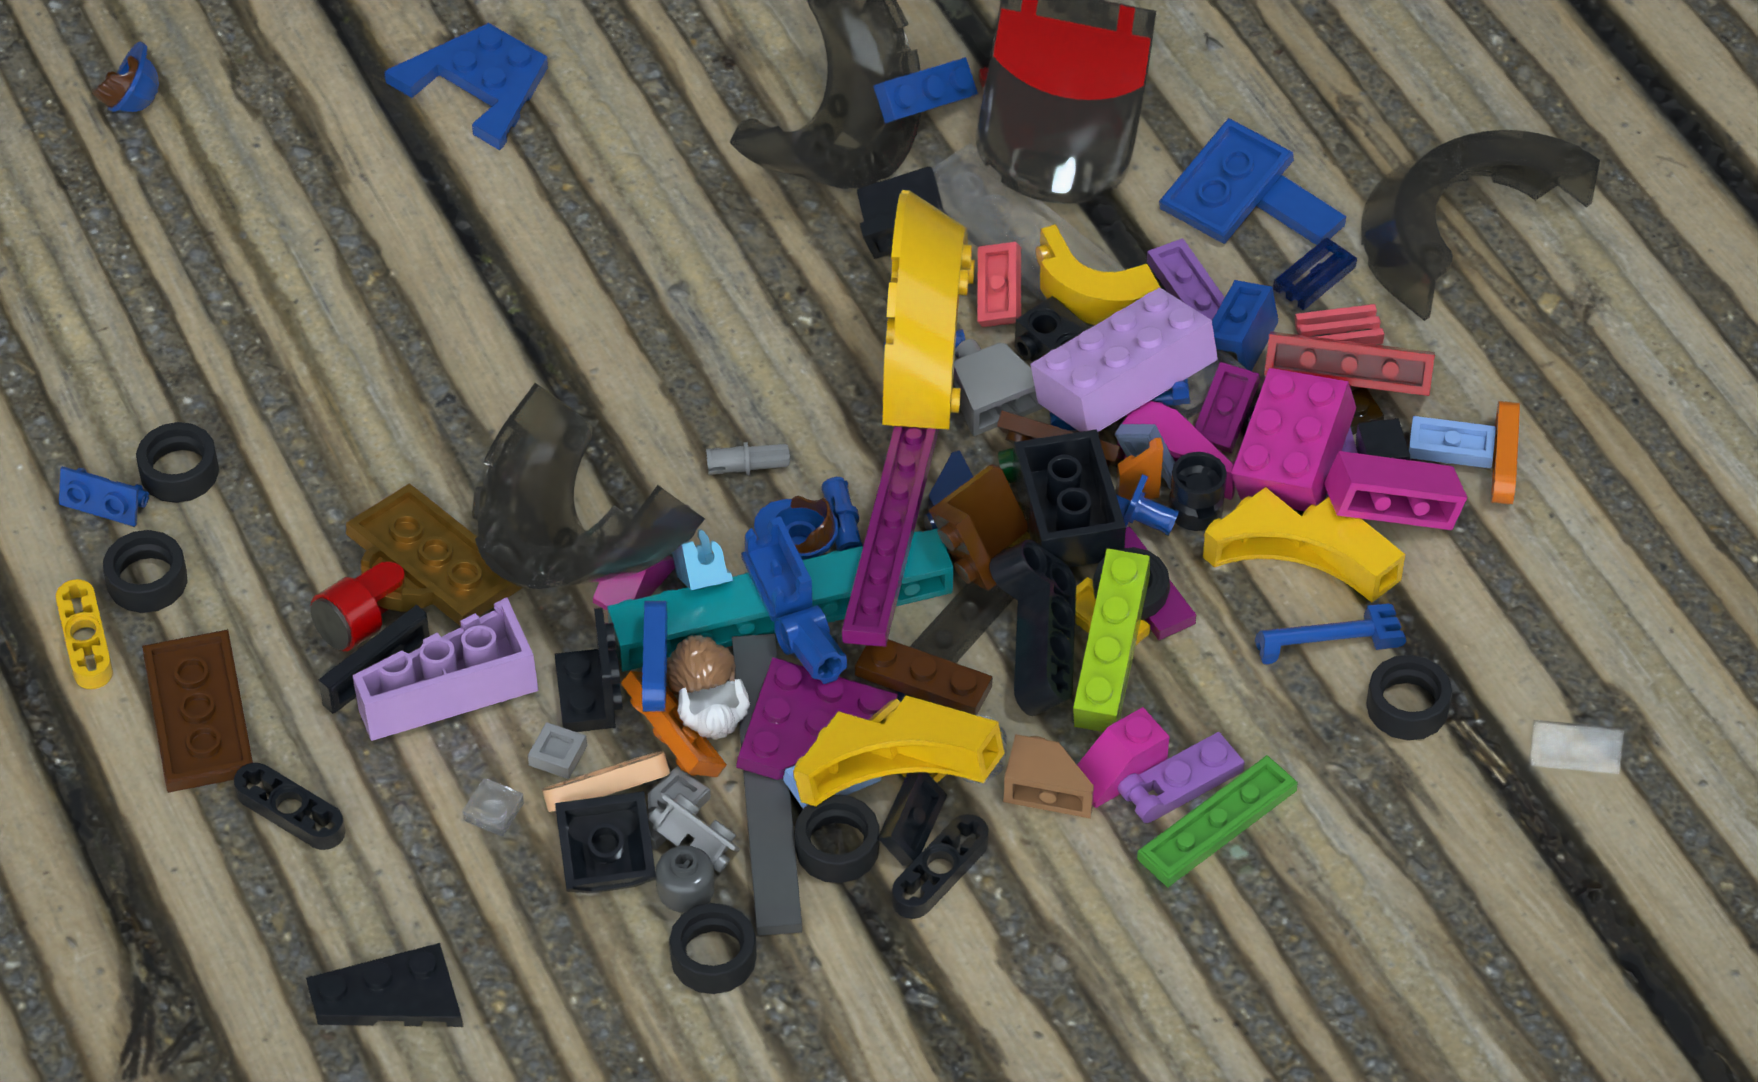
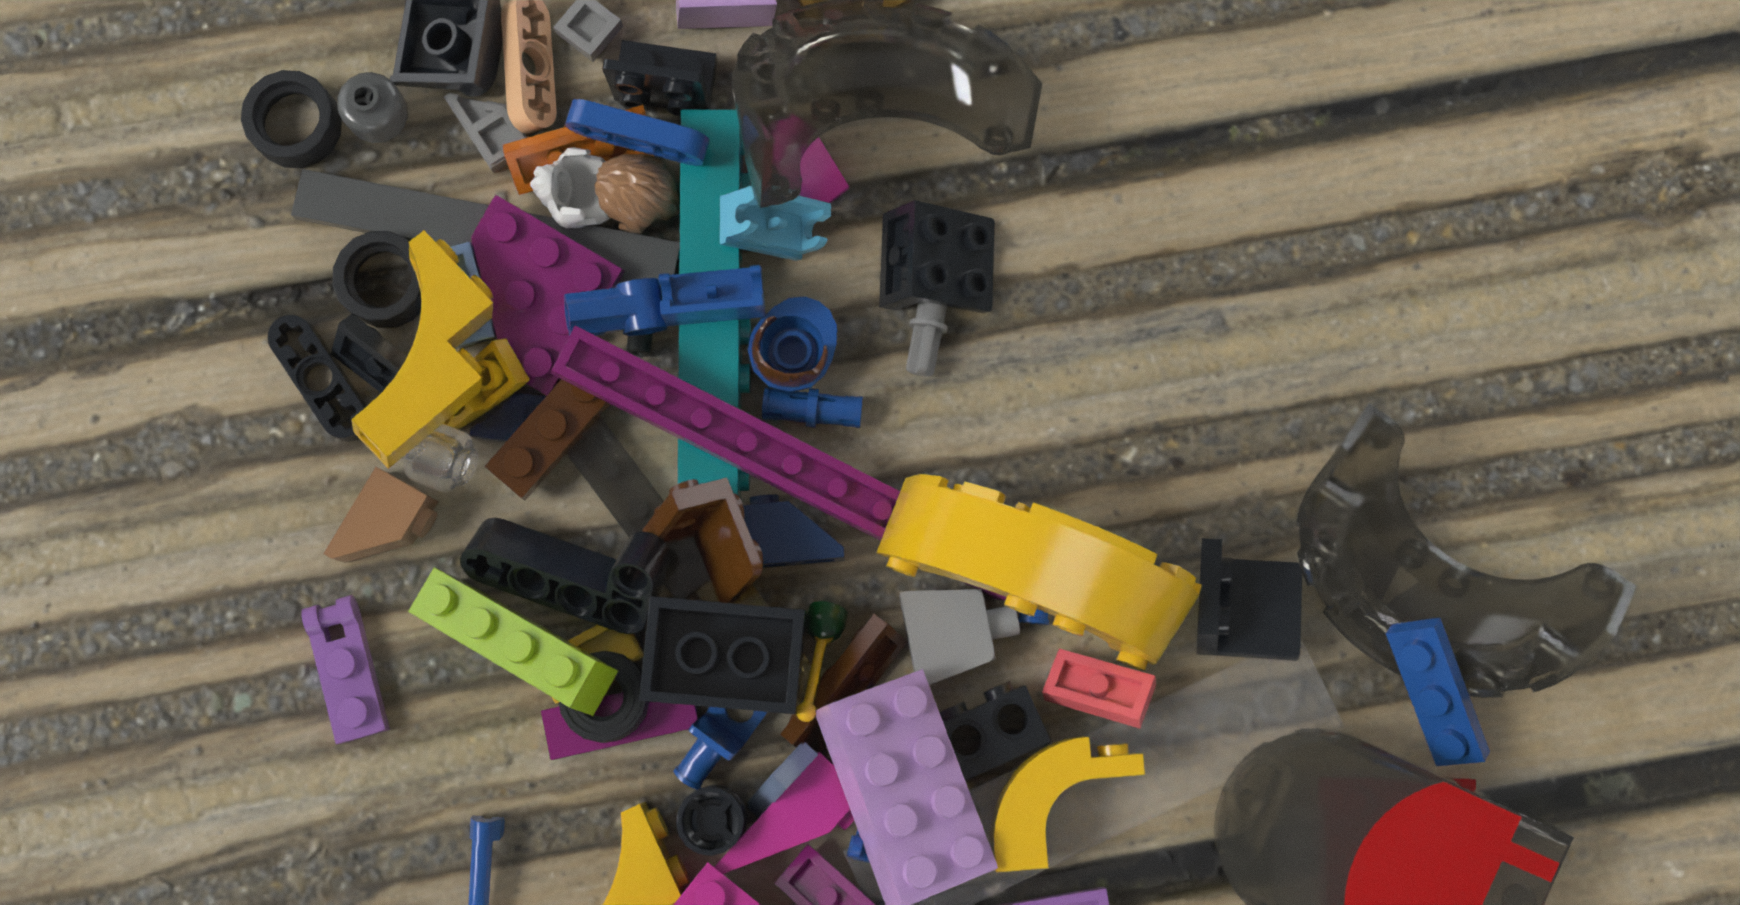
camera: 105 degrees right, 30 degrees up
blue wing [385,23,548,150] -> none
light grey hinge [648,793,741,873] -> none
dark pink slope [1077,707,1170,808] -> none
orange tile [1116,437,1163,500] -> none
bright green tile [1137,755,1298,888] -> none
none -> black bracket [879,200,995,314]

